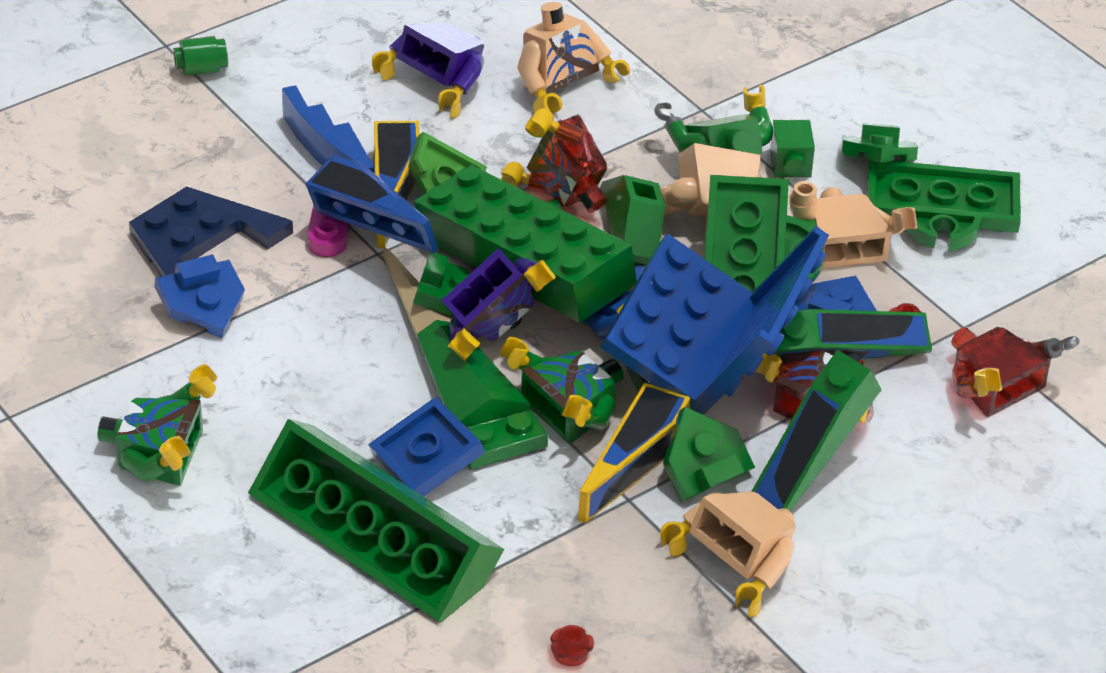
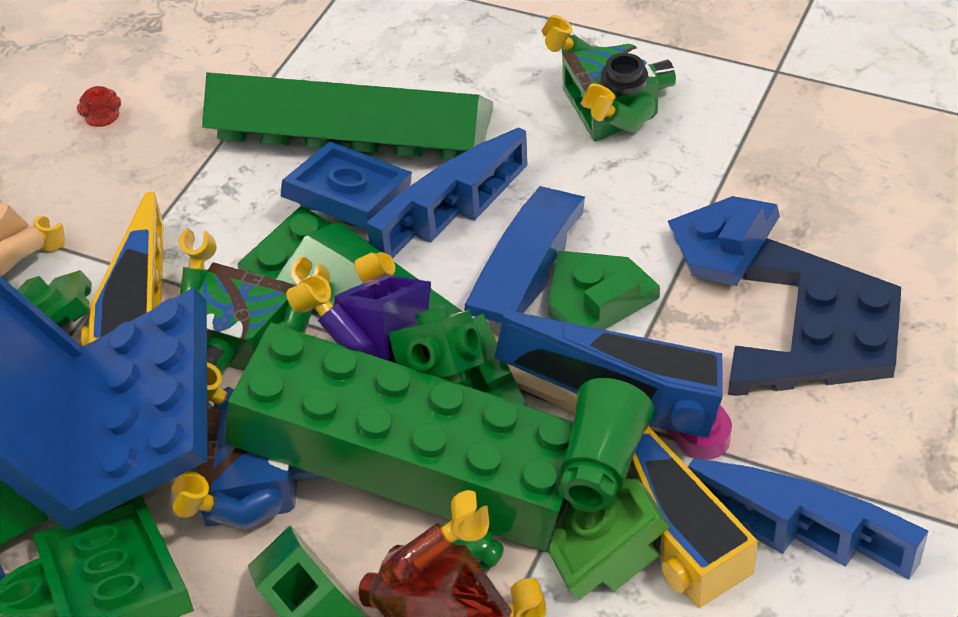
camera: 155 degrees right, 5 degrees up
none -> blue slope [366,127,528,258]
none -> green brick [388,305,485,384]
none -> blue slope [464,186,585,324]
none -> green plate [548,250,660,330]
none -> green plant [558,378,655,513]
none -> black plate [601,53,648,96]

